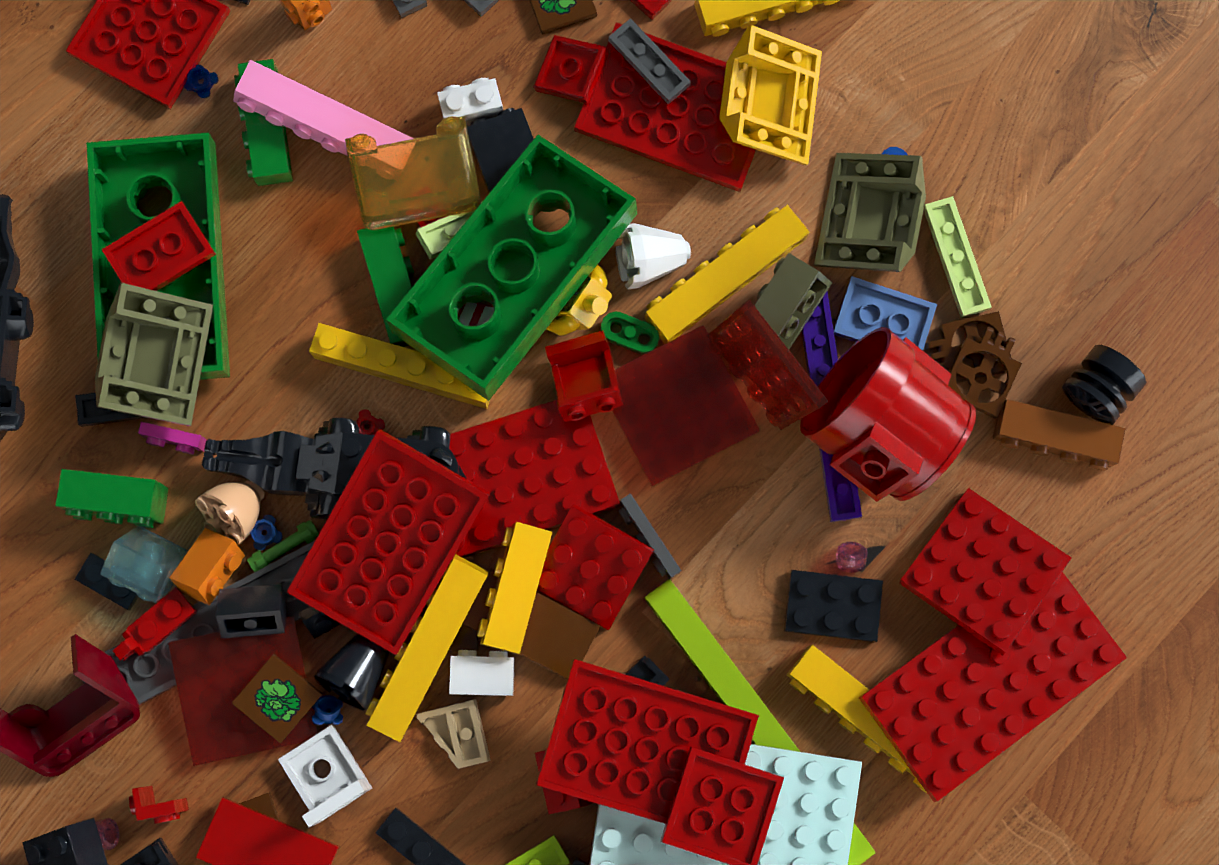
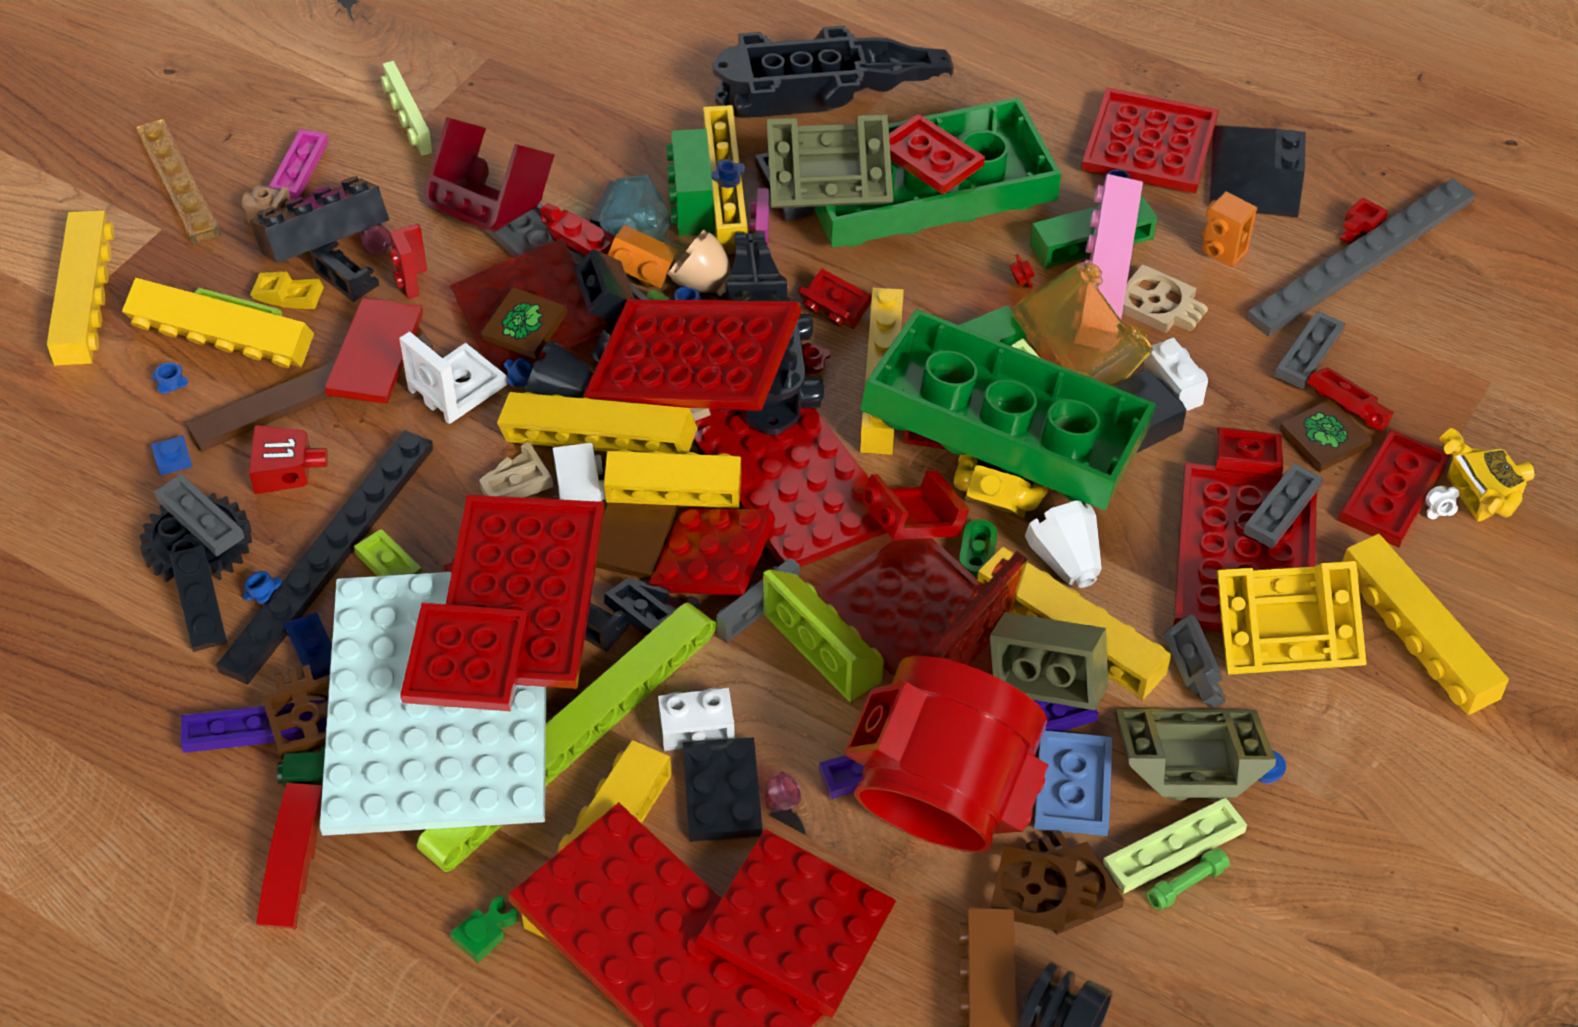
camera: 85 degrees right, 30 degrees down
none -> green plate [450,896,519,963]
none -> black wing [604,578,699,636]
none -> white brick [658,688,735,751]
none -> yellow brick [703,105,747,254]
none -> clear blue plate [711,159,745,188]
none -> lime slope [763,570,884,703]
none -> red bracket [797,268,872,329]
none -> red plate [1009,254,1035,288]
none -> tan piece [1122,264,1208,333]
none -> bright green bar [1147,848,1230,911]
none -> dark grey hinge [1163,614,1226,708]

